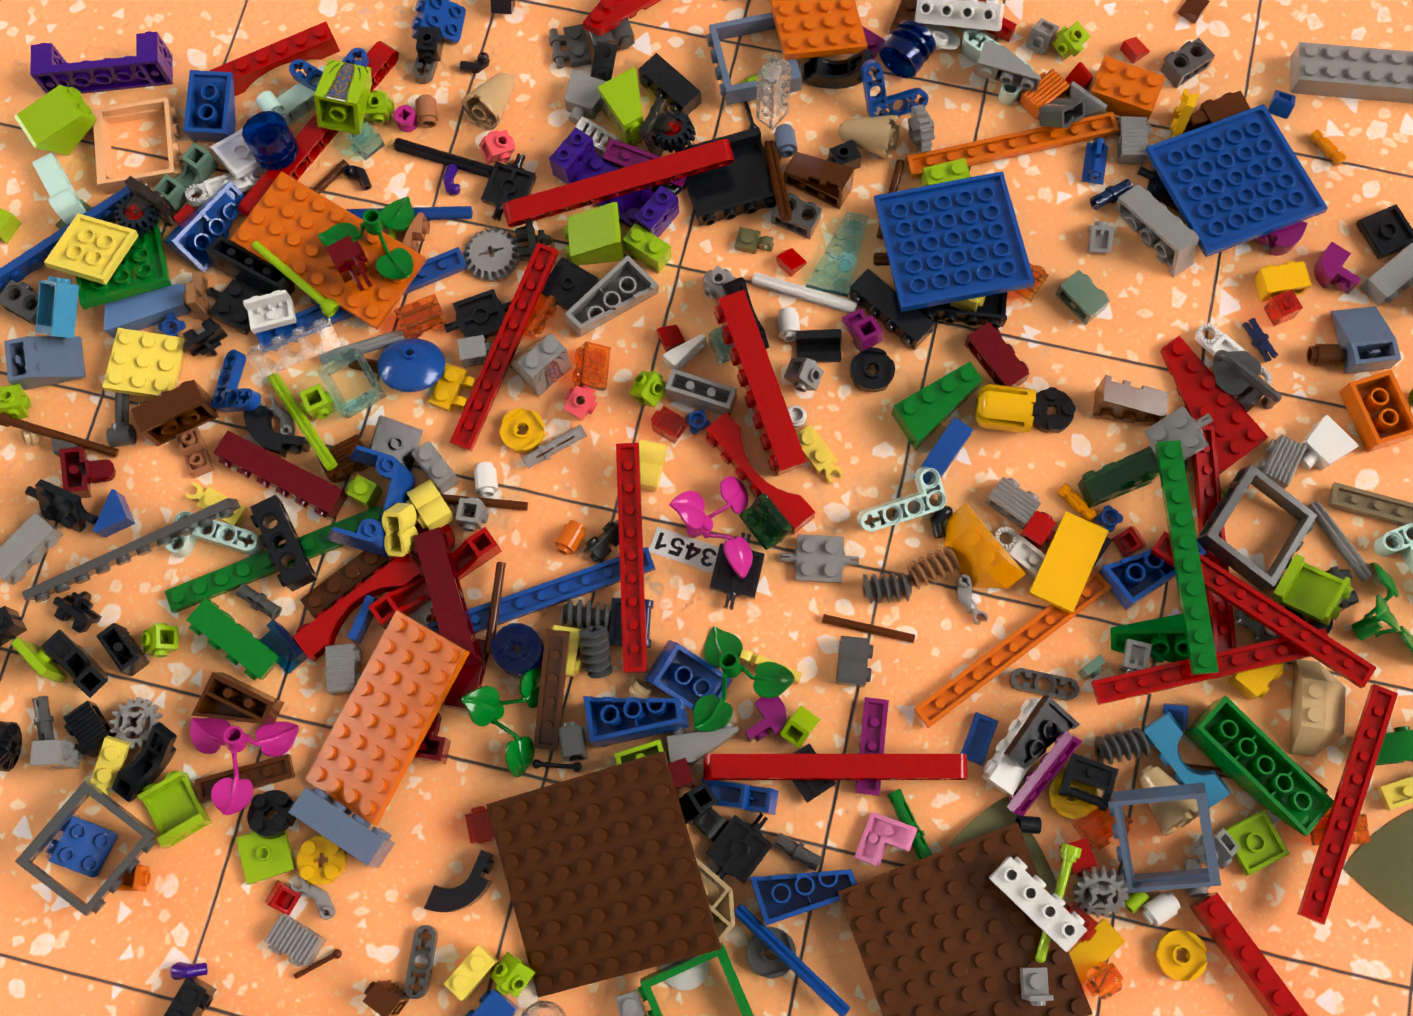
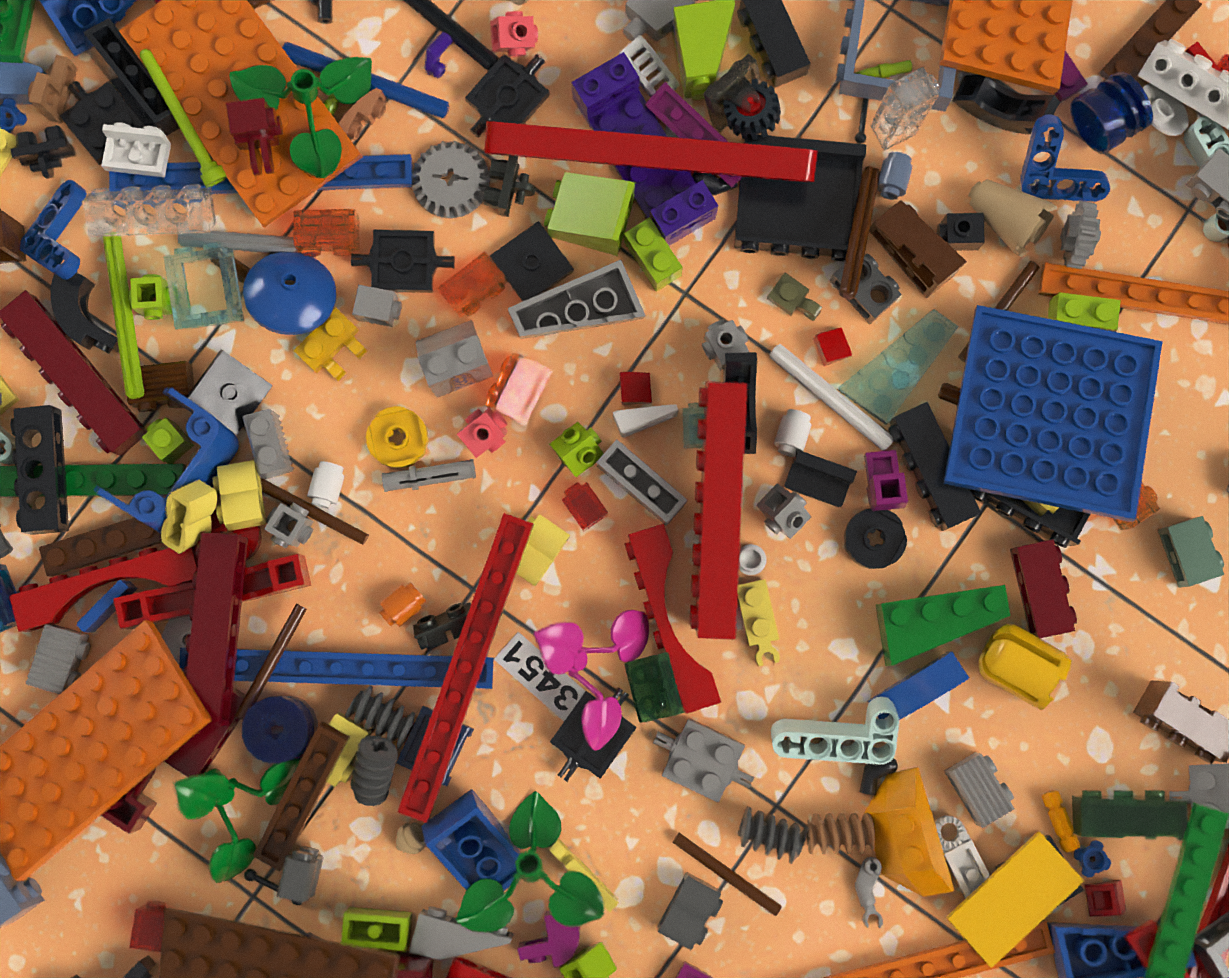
camera: 20 degrees right, 10 degrees up
light grey arm [261,396,295,435] -> none
red plate [450,242,559,452] -> none
blue wedge [583,696,689,748] -> none
blue plate [685,409,711,434] -> none
red brick [1020,510,1056,549] -> none
black plate [1032,387,1076,433] -> none

